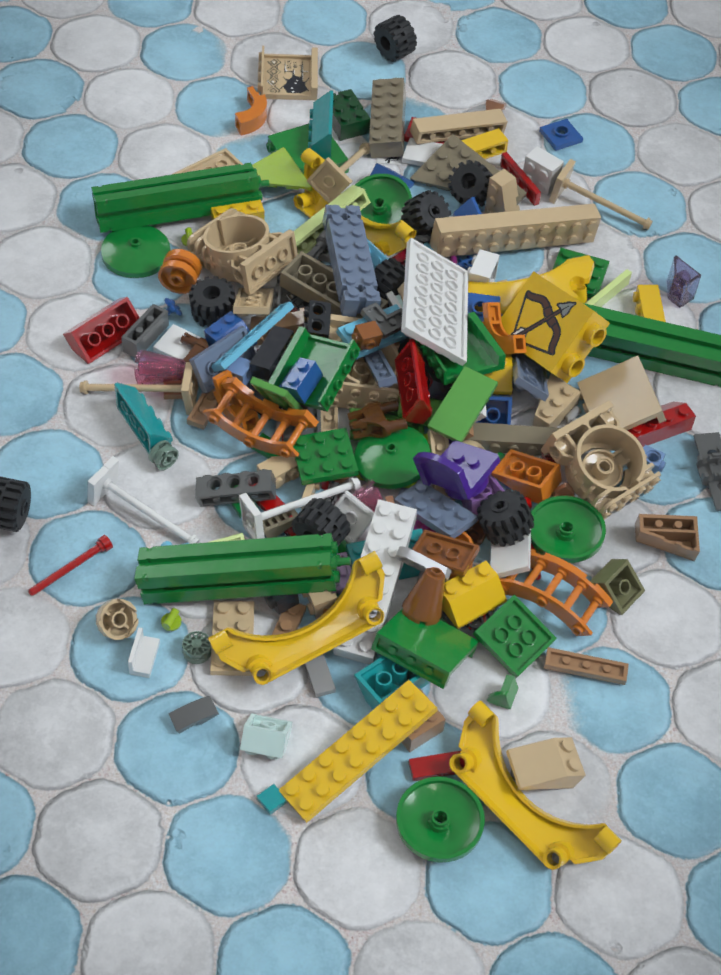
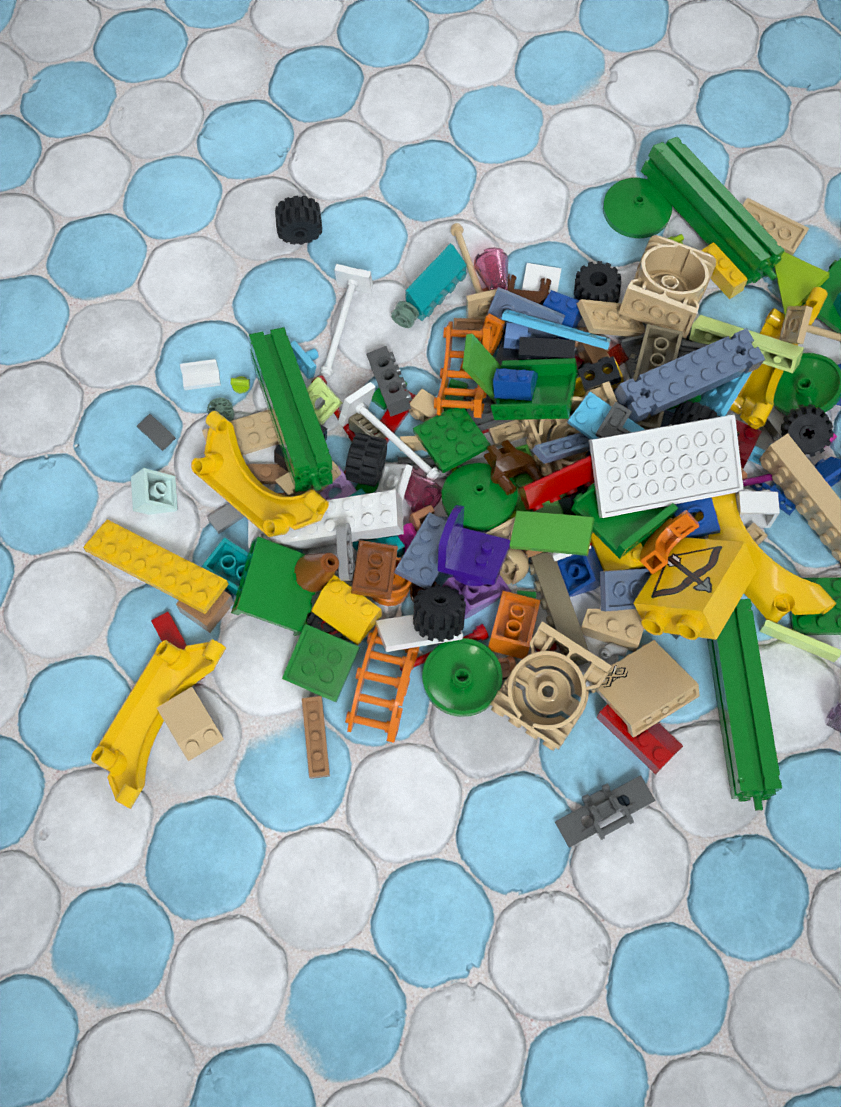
camera: 75 degrees right, 15 degrees up
red piece [28,535,113,596] -> none
red slope [63,296,140,364] -> none
tan cylinder [96,599,138,640] -> none
dark grey brick [121,304,169,359] -> none
orange wheel [158,249,202,294] -> none
blue plant [164,298,182,317] -> none
teal tile [257,784,287,815] -> none
dark orange brick [352,321,383,351] -> none
green dish [396,777,485,862] -> none
green tile [487,675,519,709] -> none
olive slope [590,559,645,615] -> none
yellow brick [633,285,666,322] -> none
medium nougat wedge [635,514,700,561] -> none
medium blue brick [643,445,666,474] -> none

